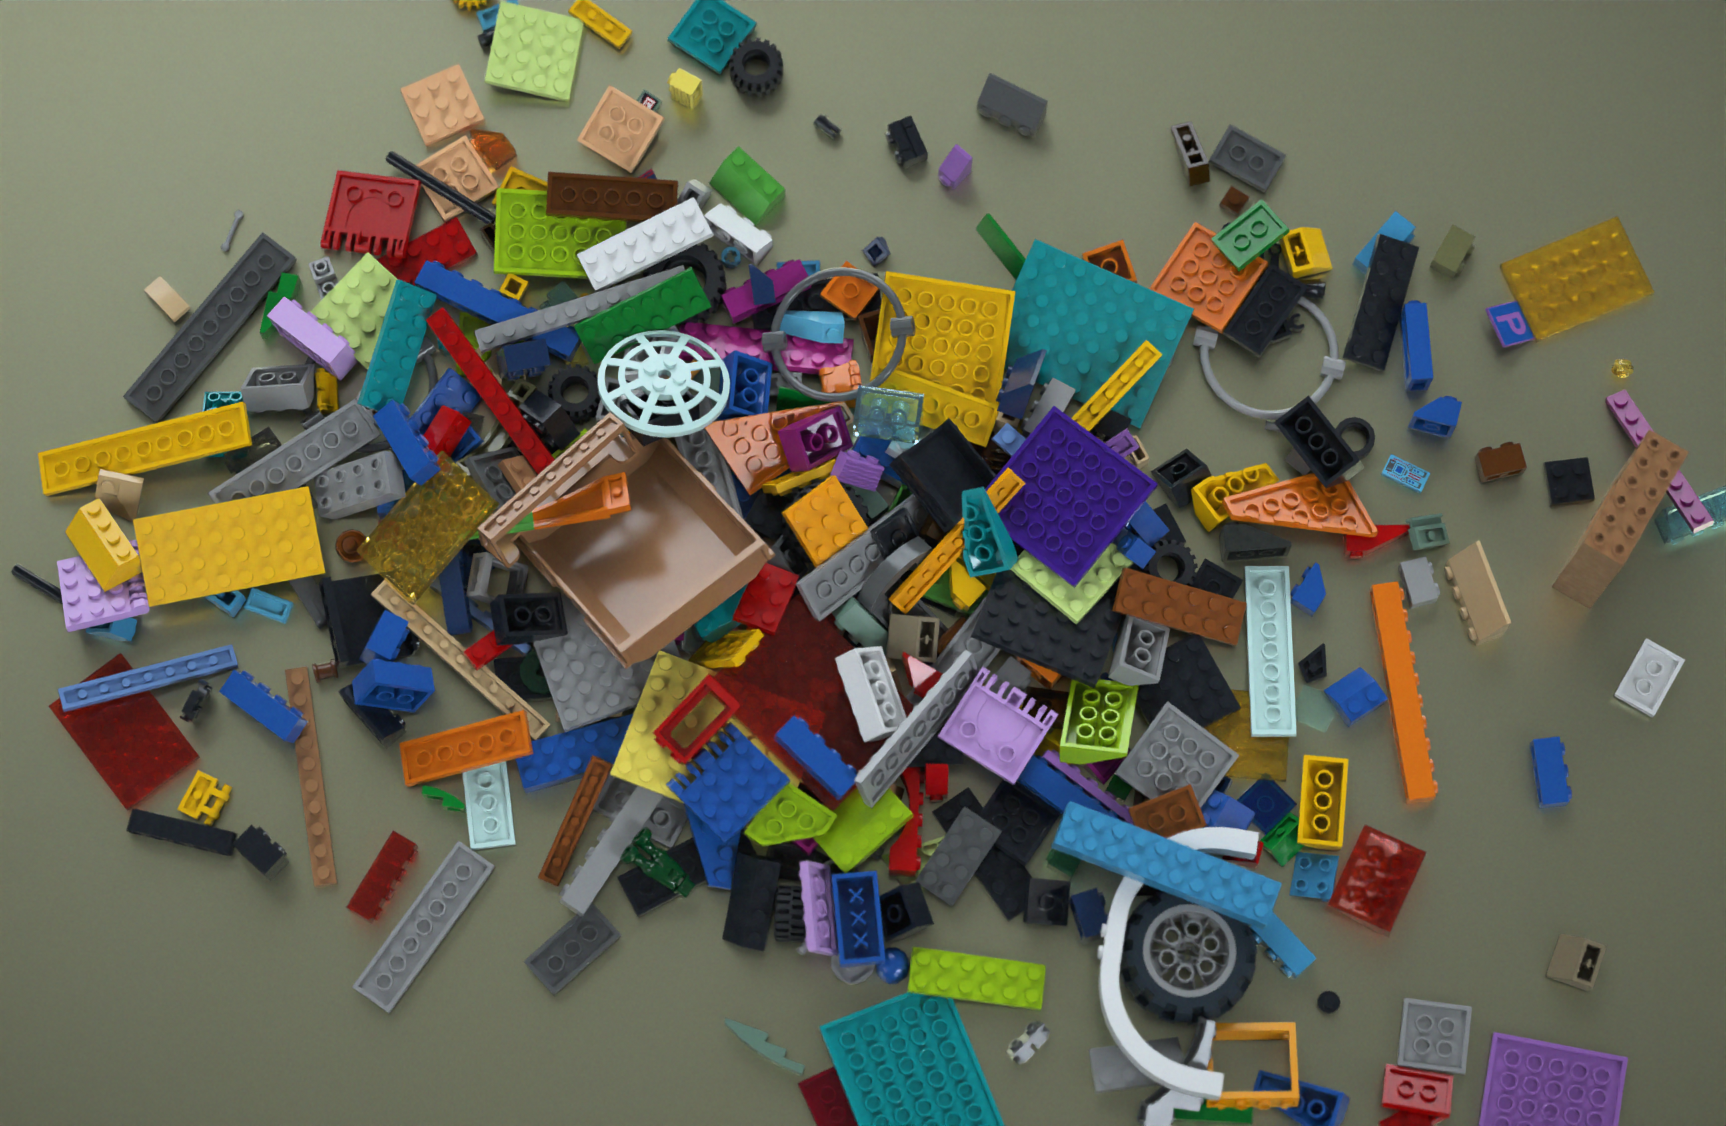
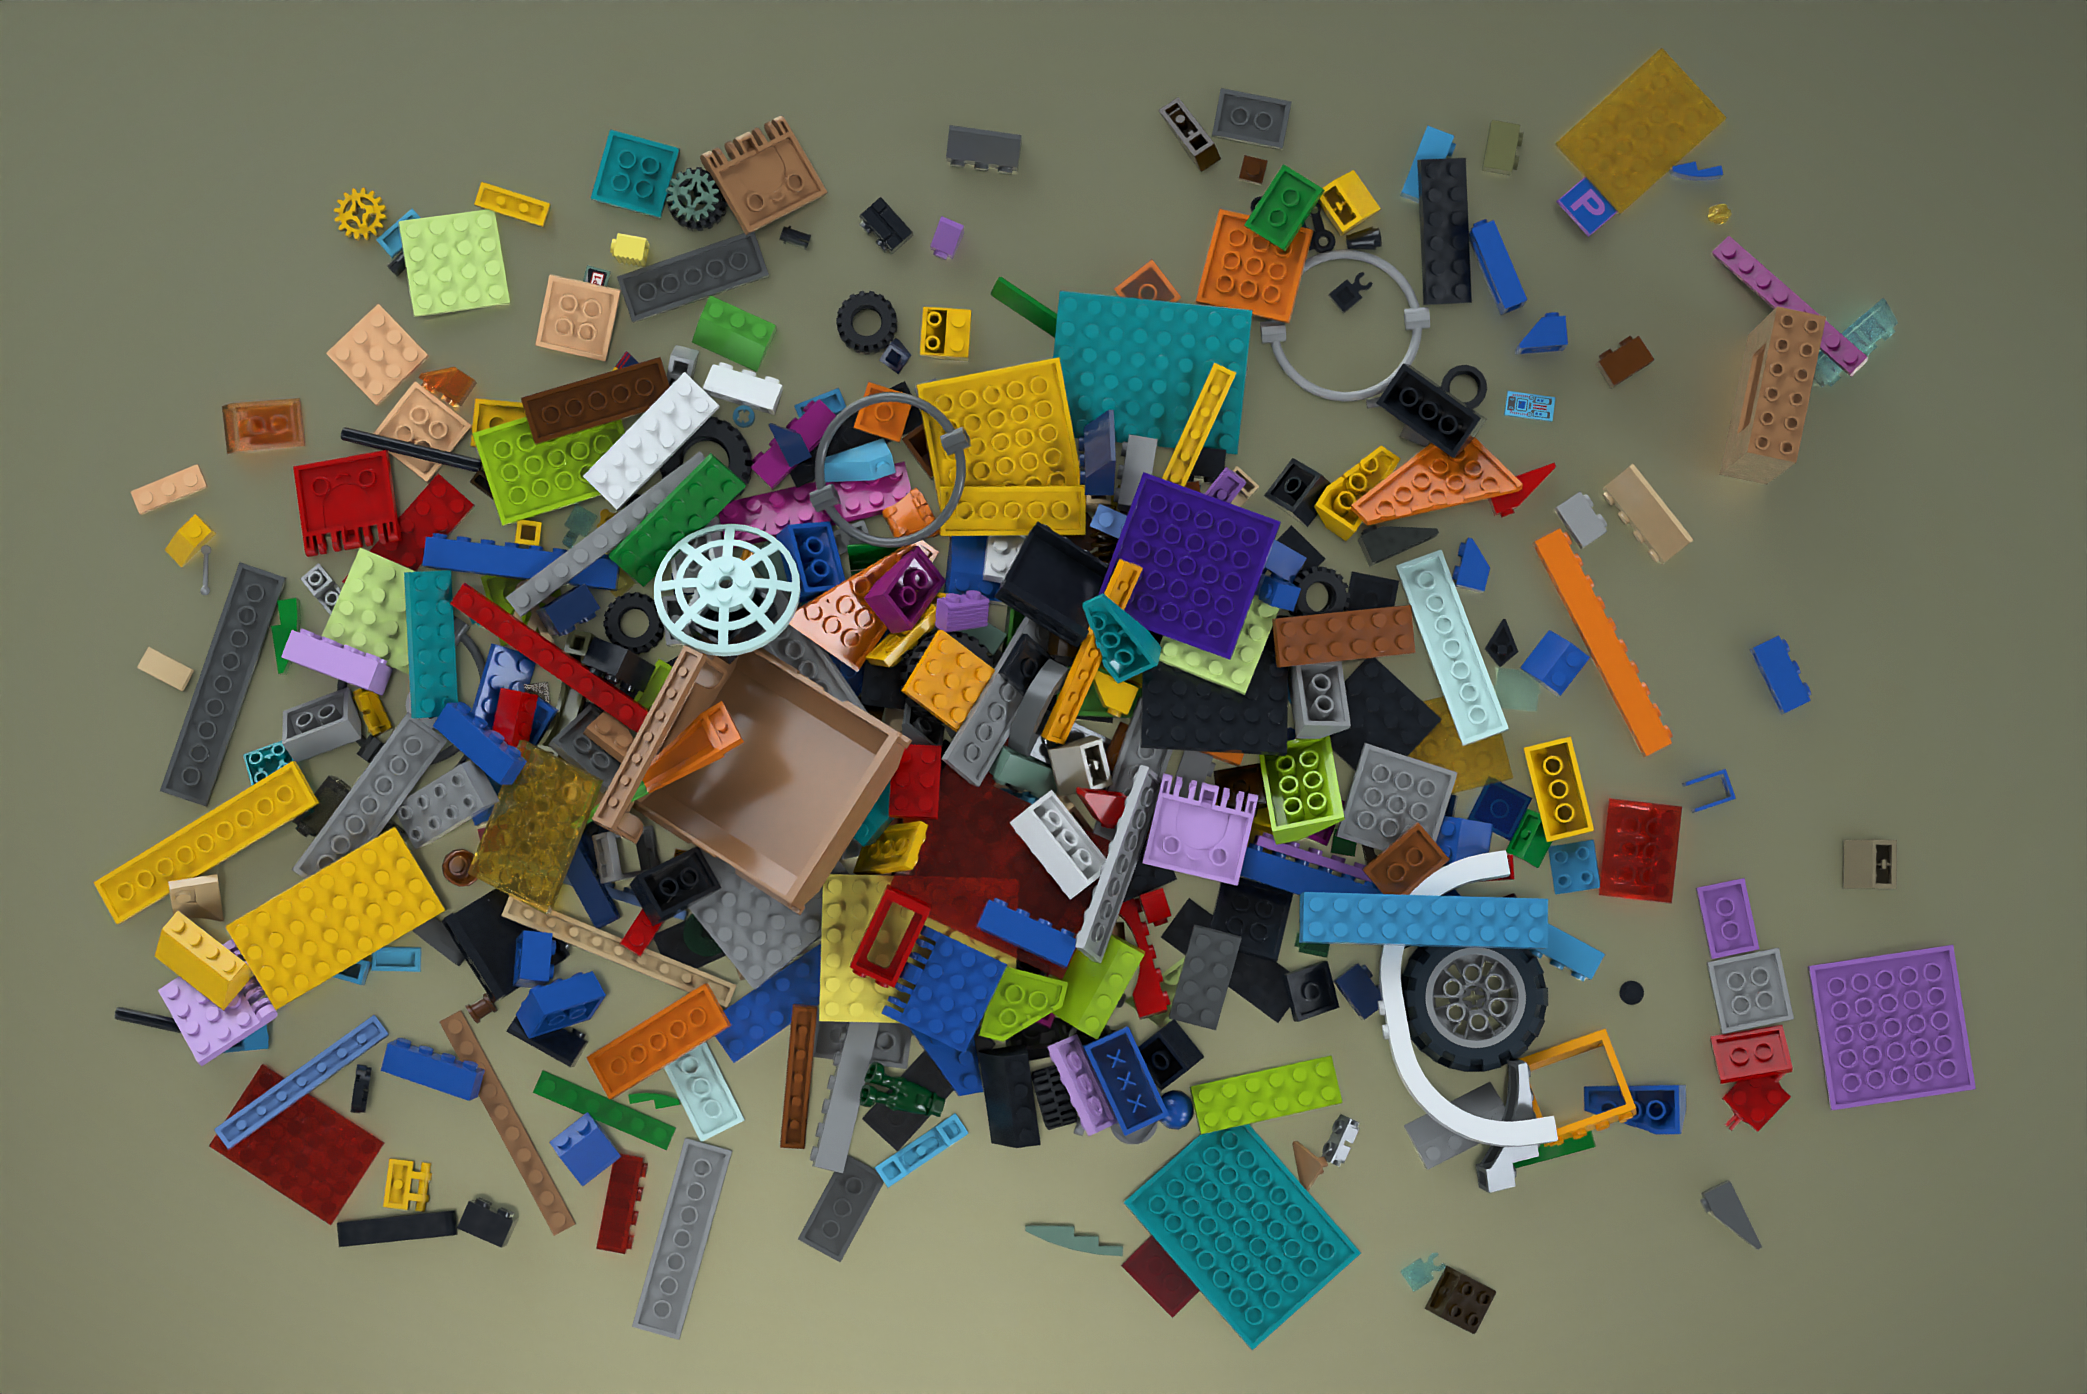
camera: 20 degrees left, 10 degrees up
clear light blue slope [853,385,924,444] -> none
black plate [1223,264,1308,358] -> none
sand green plate [1406,513,1450,550] -> none
black plate [1543,457,1595,506] -> none
white plate [1614,638,1685,718] -> none
none -> light nougat plate [130,464,208,514]
none -> yellow slope [165,514,216,567]
none -> clear orange slope [222,398,305,454]
none -> green plate [533,1070,676,1150]
none -> blue slope [549,1112,622,1186]
none -> dark grey plate [617,231,769,323]
none -> sand green gear [666,169,719,222]
none -> medium nougat hinge [700,116,828,235]
none -> black tyre [836,291,897,354]
none -> medium azure slope [875,1113,969,1188]
none -> yellow slope [920,307,972,361]
none -> medium nougat piece [1292,1141,1328,1191]
none -> blue slope [1669,161,1724,181]
none -> blue piece [1682,769,1736,813]
none -> medium lavender plate [1696,878,1759,959]

